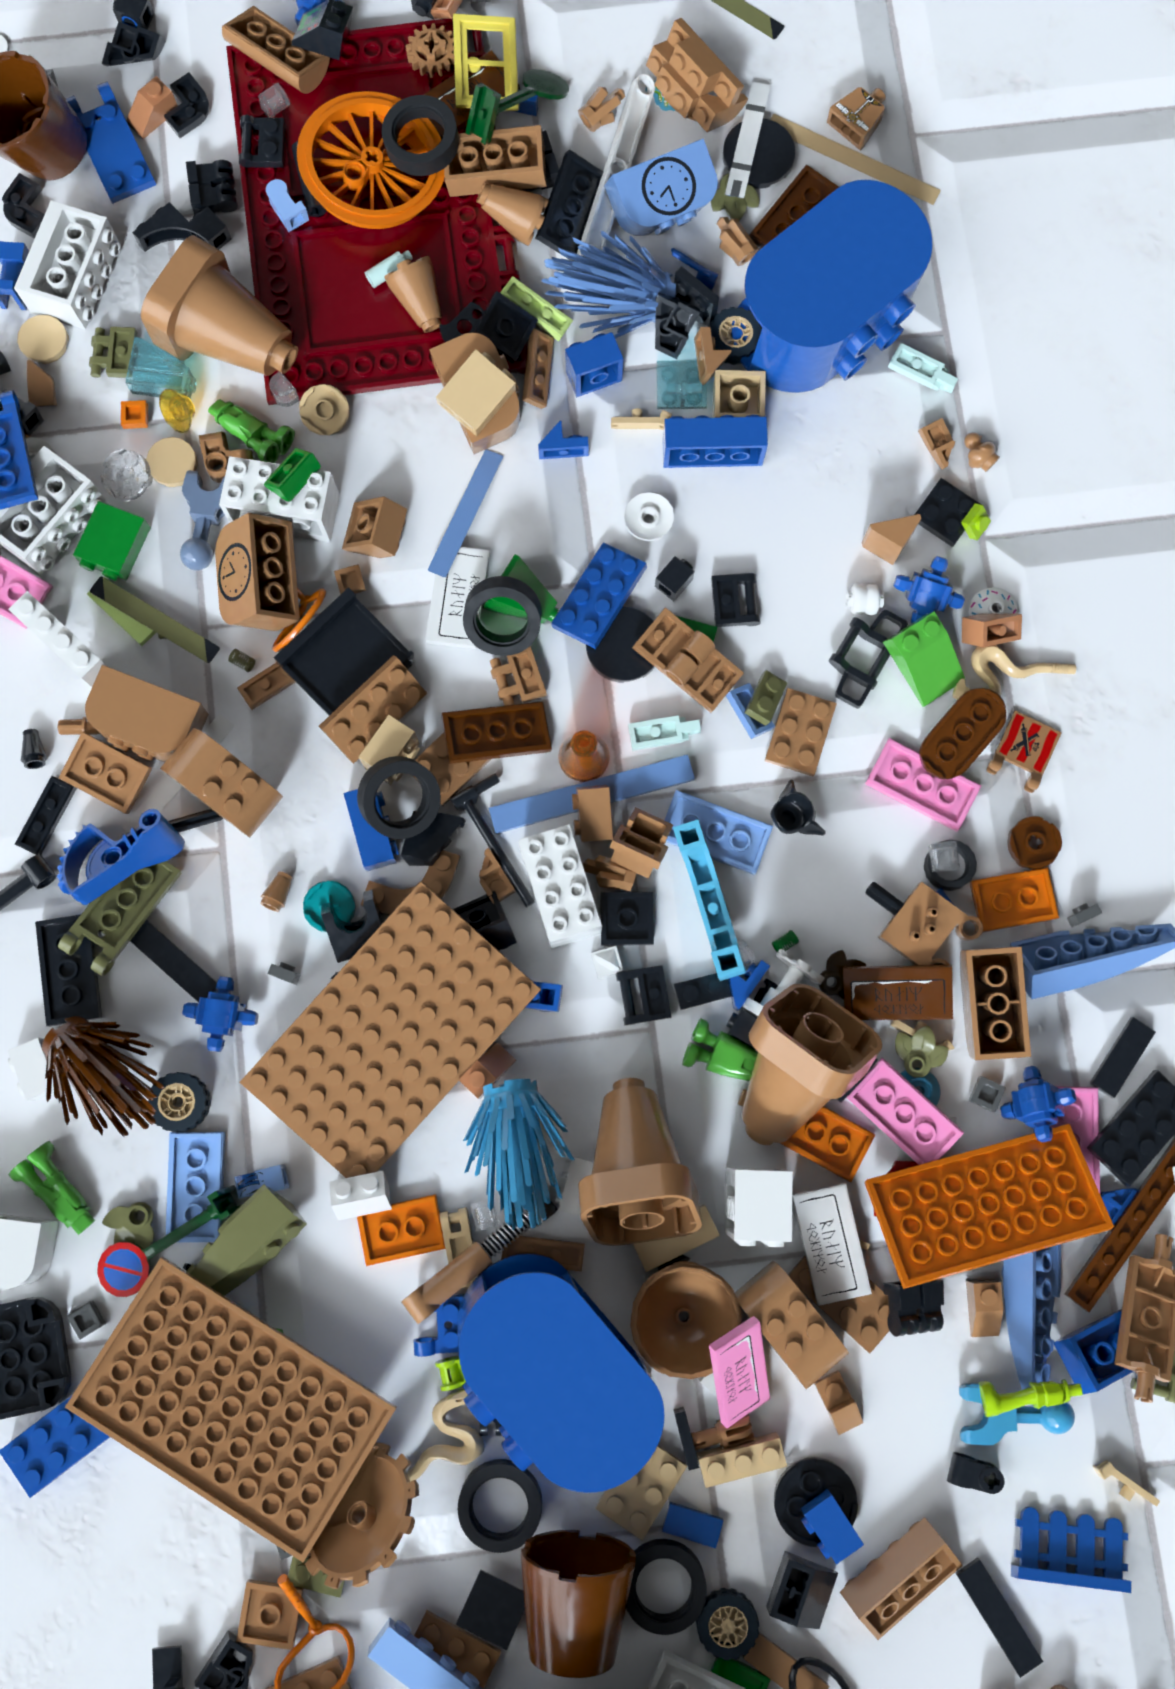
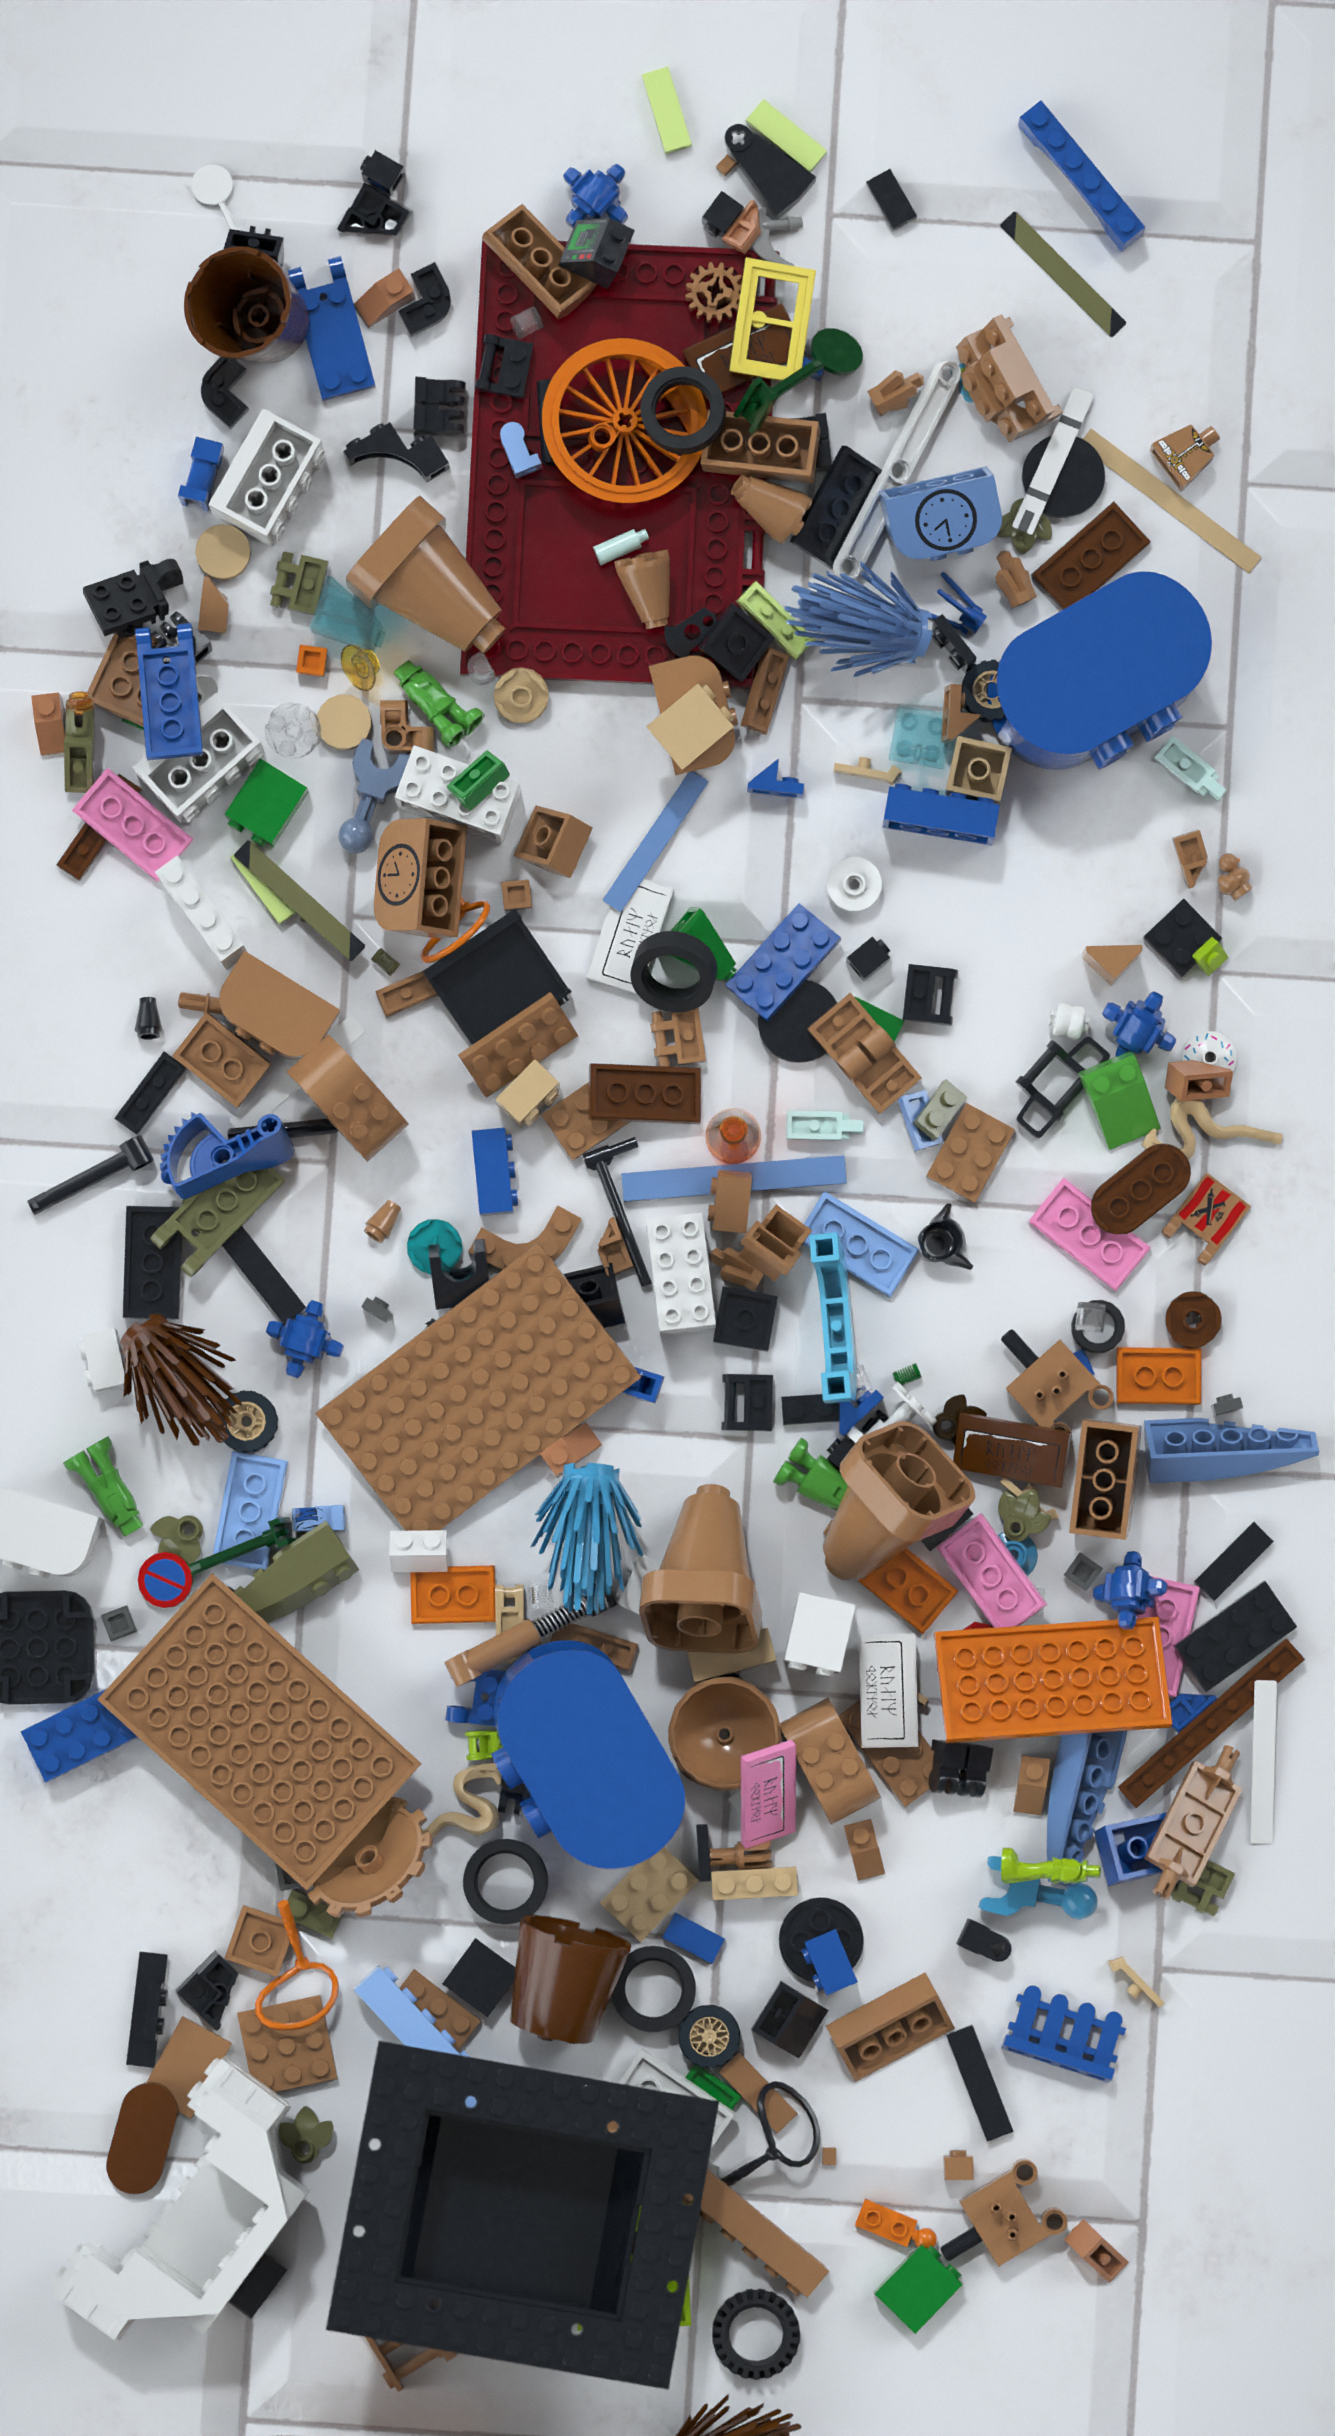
camera: 15 degrees right, 5 degrees up
black tyre [357,756,441,839] -> none
black slope [401,811,466,866] -> none
blue brick [565,332,623,398] -> none
white tile [591,946,623,979] -> none
black slope [655,293,700,359] -> none

